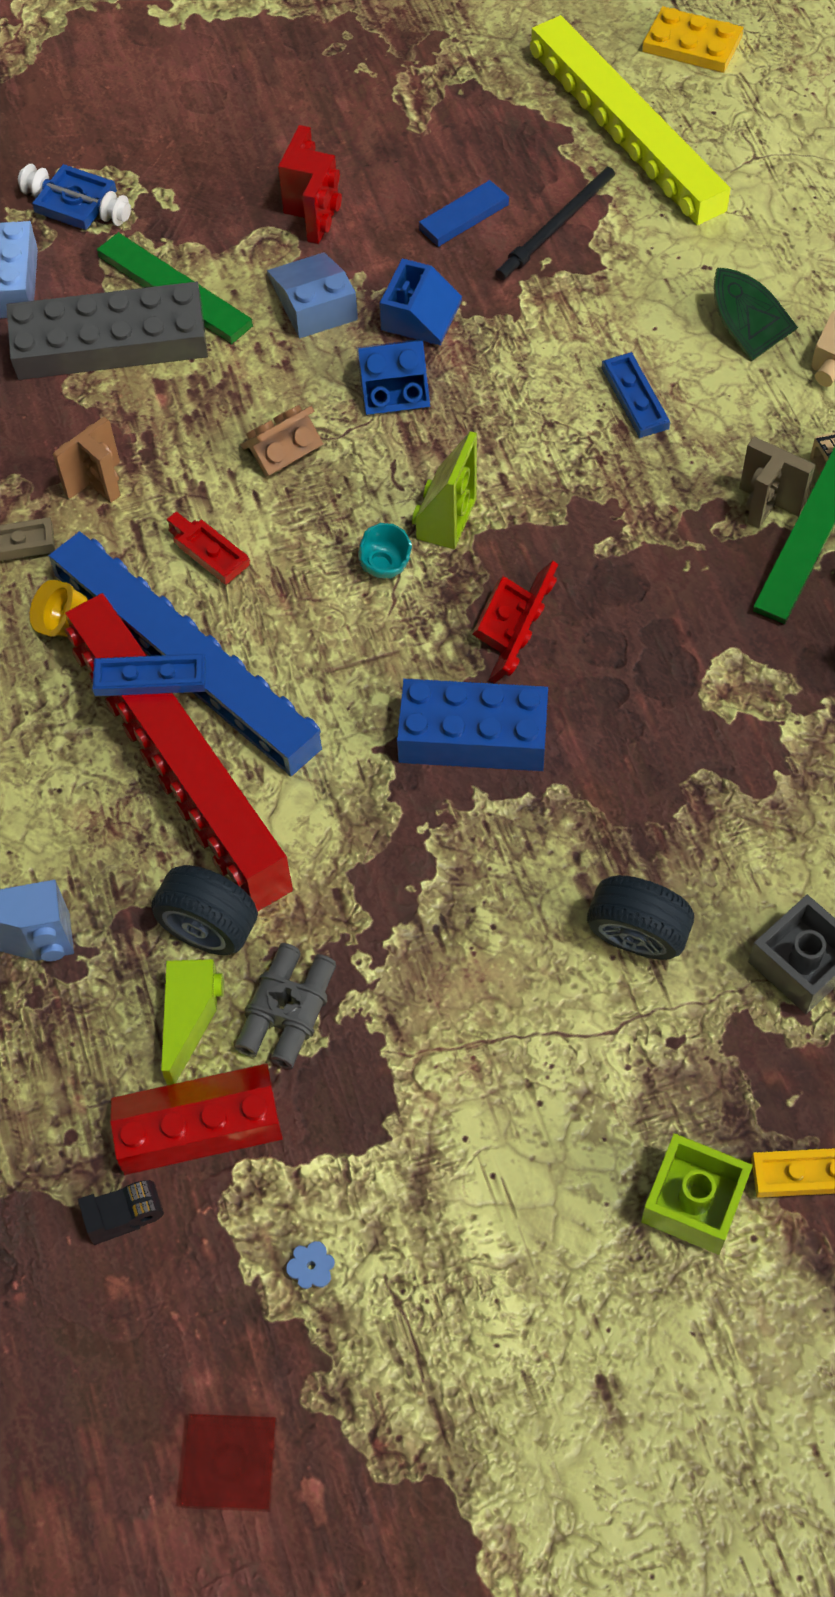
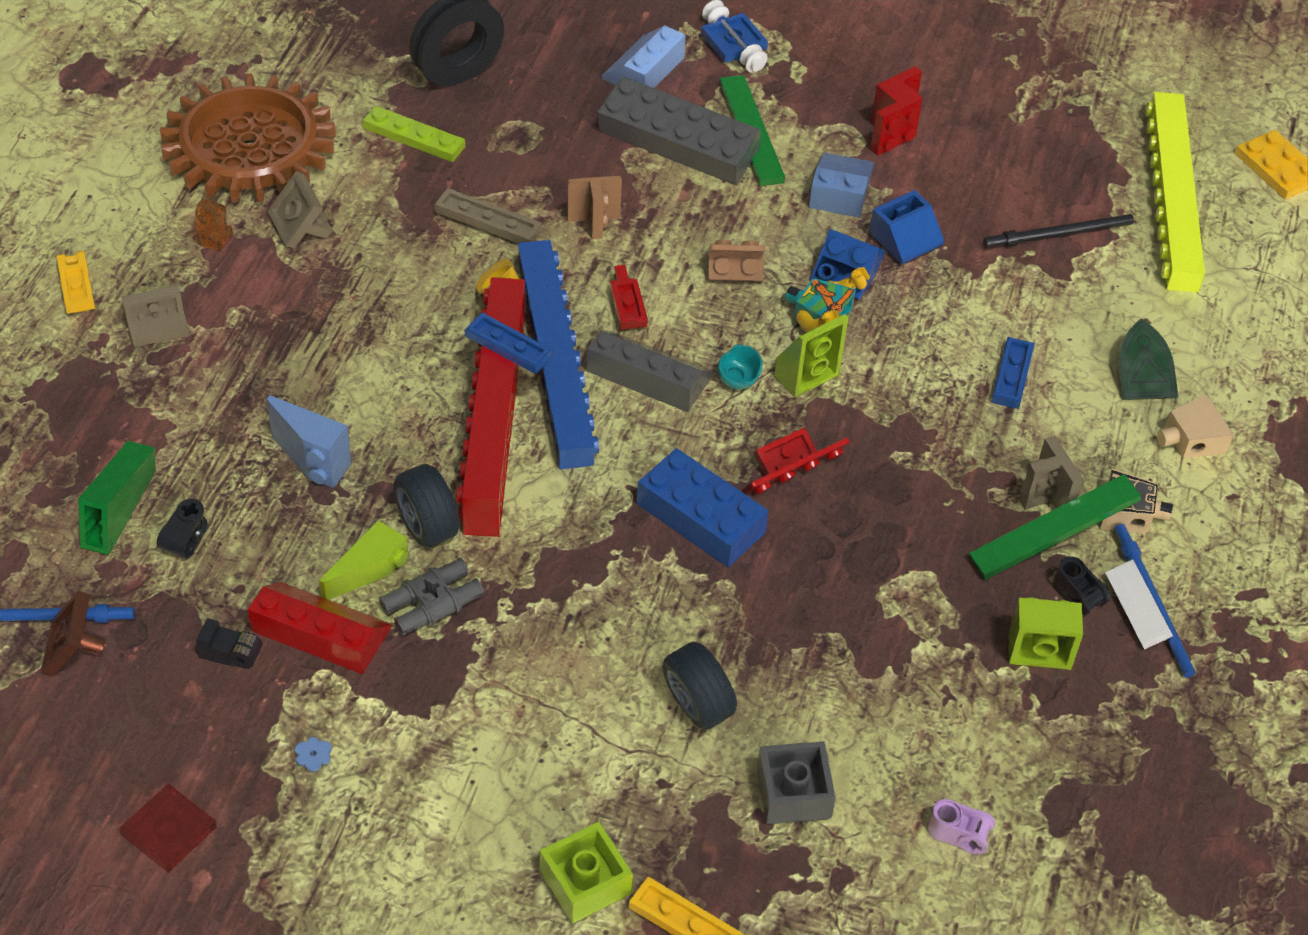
camera: 30 degrees right, 10 degrees down
blue tile [419,180,509,247] -> none
none -> dark grey slope [587,330,713,412]
none -> torso [785,267,870,333]

